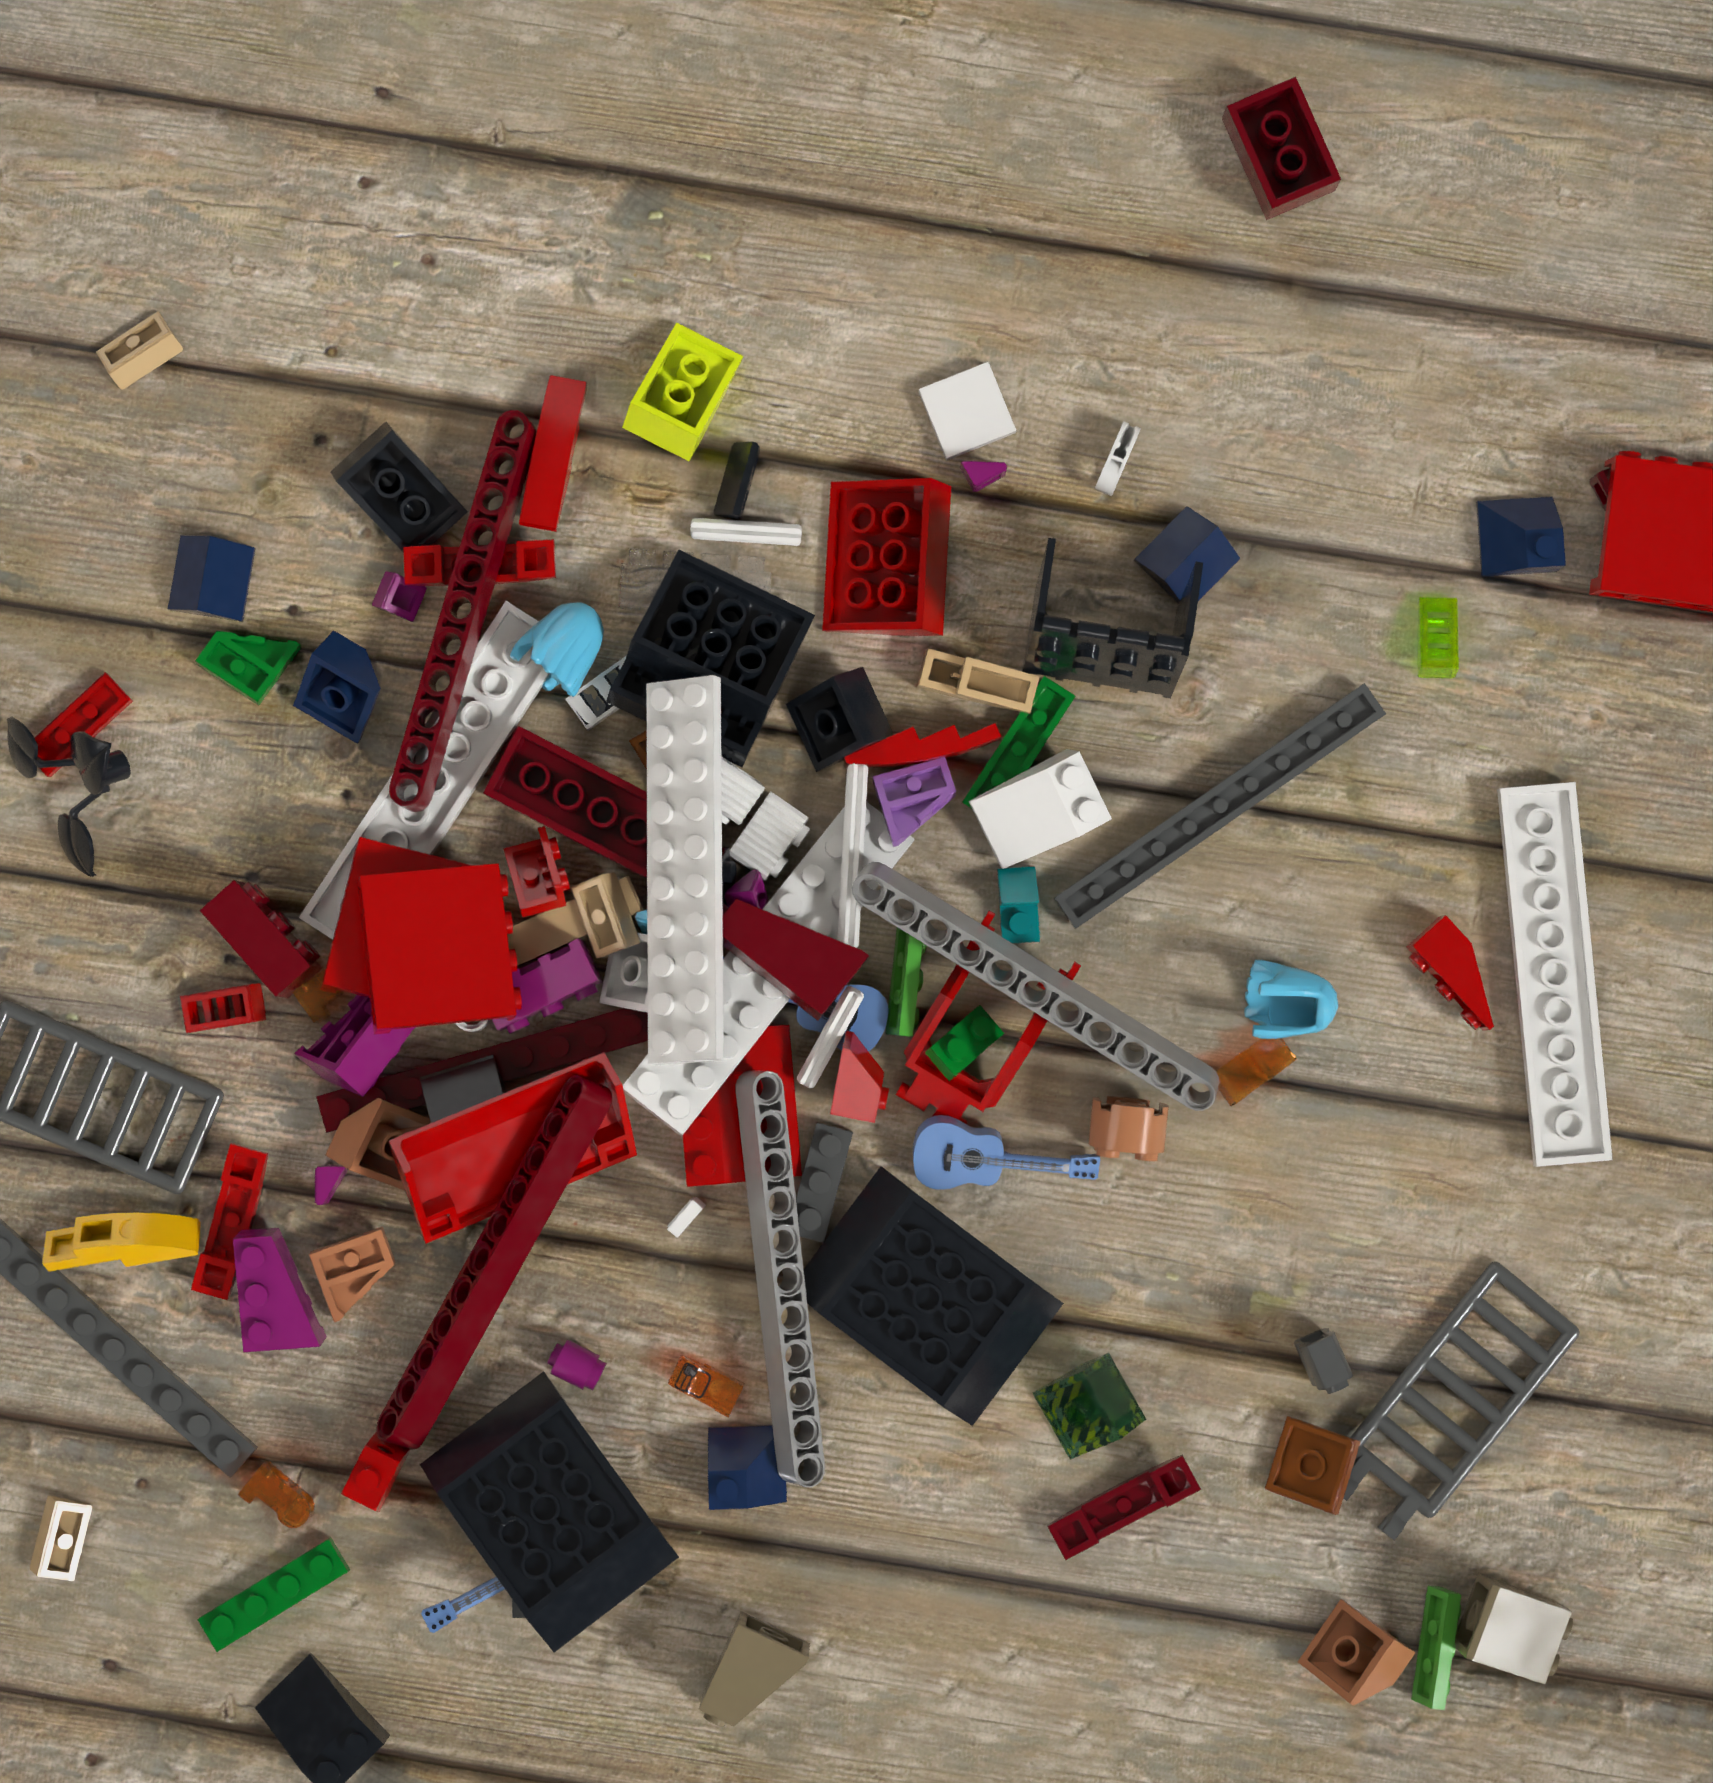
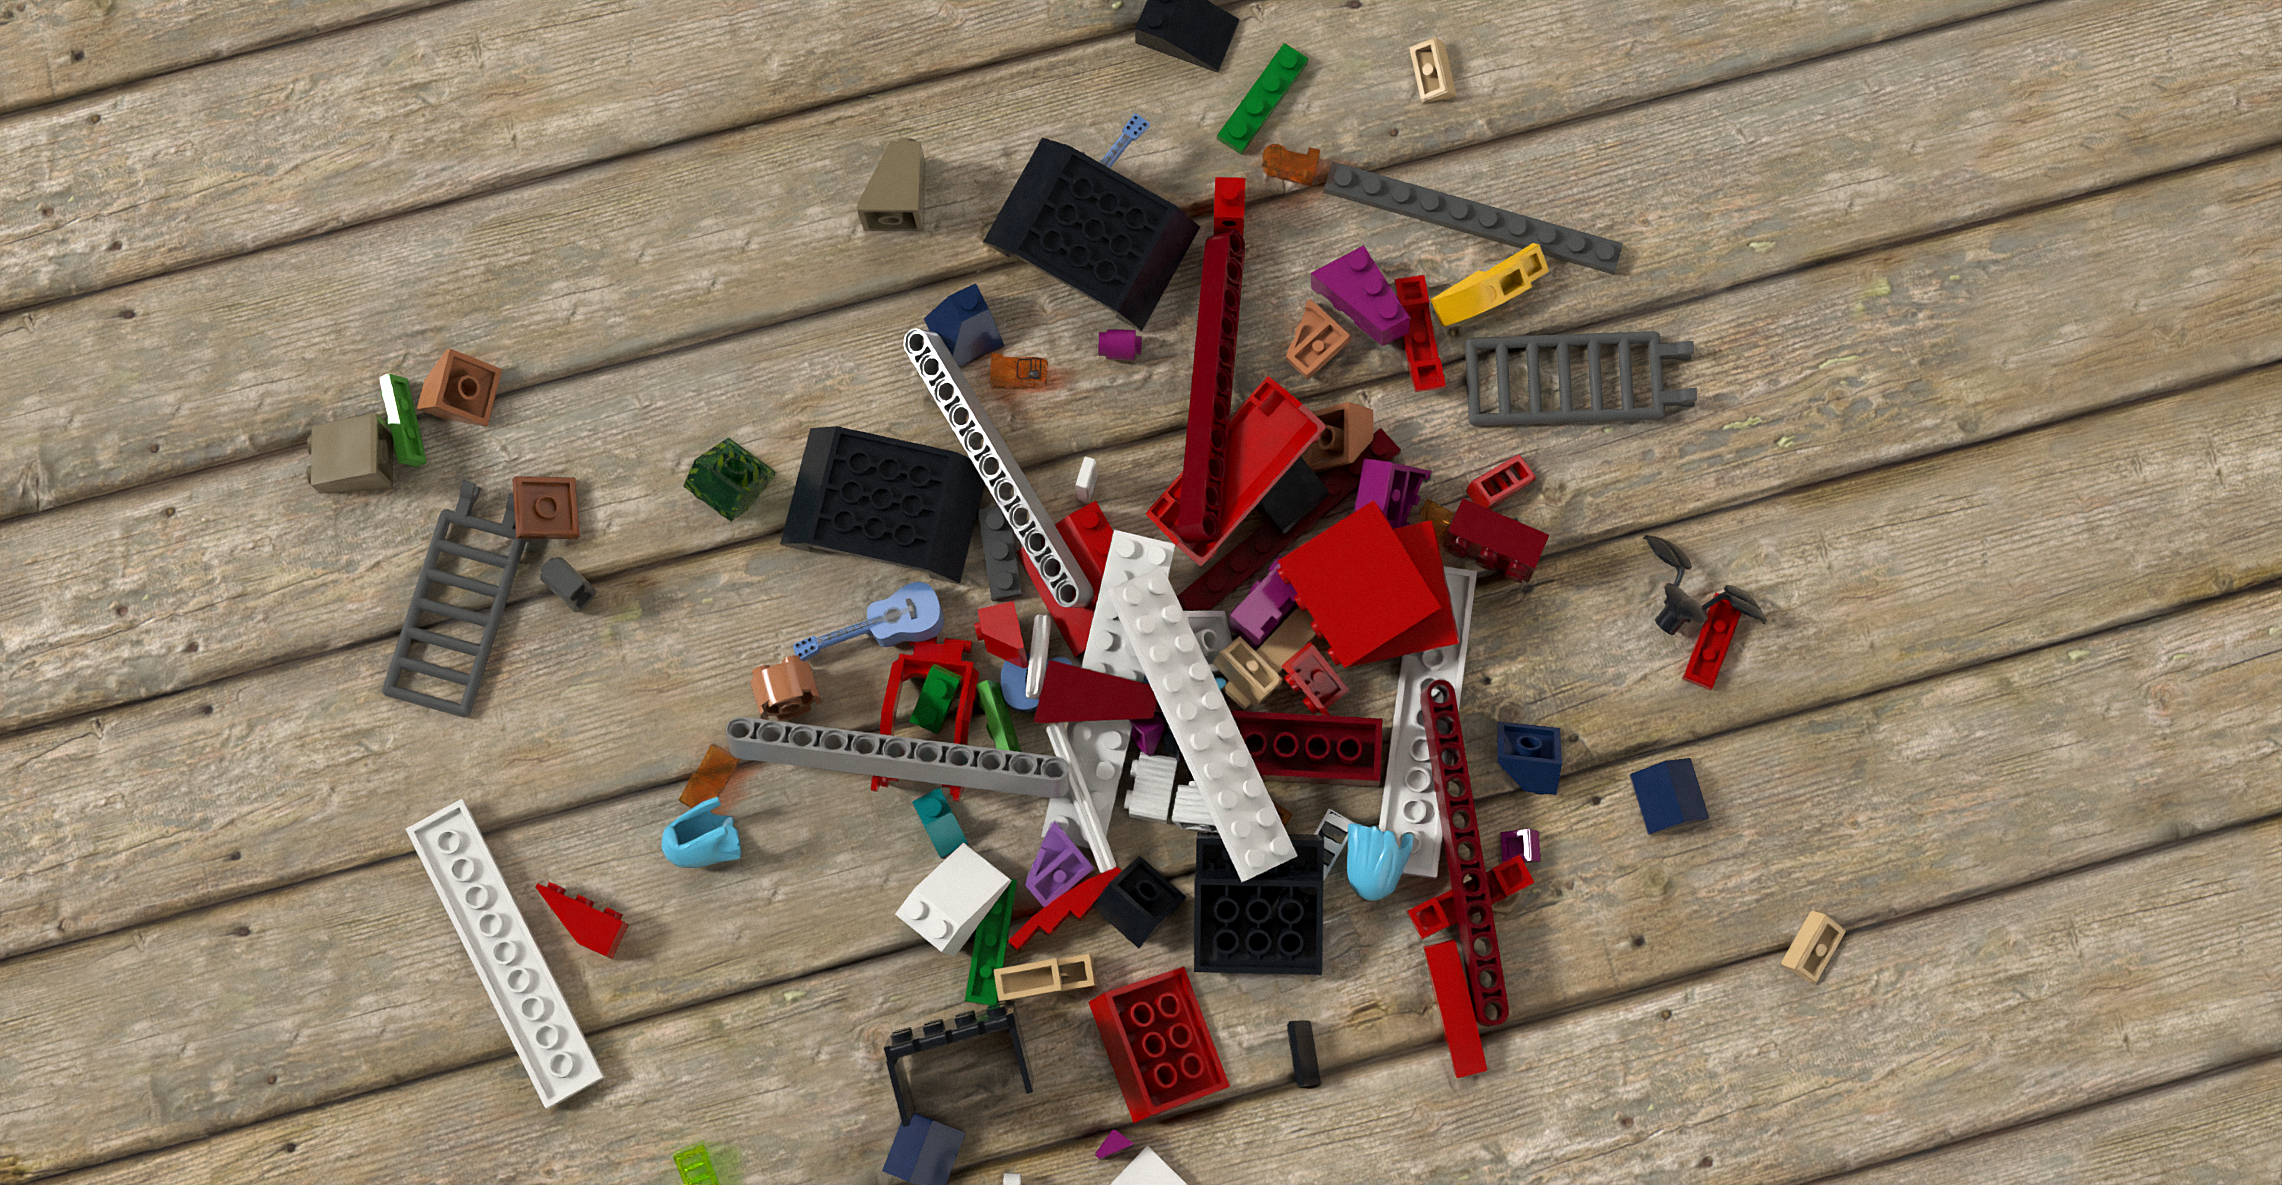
camera: 160 degrees right, 10 degrees down
green wing [195,631,301,706] -> none
magenta slope [315,1165,348,1205] -> none
black slope [331,422,468,553] -> none
neon yellow slope [622,322,744,461] -> none
white axle [690,518,802,546] -> none
dark red slope [1047,1454,1201,1561] -> none
dark grey plate [1053,683,1386,929] -> none

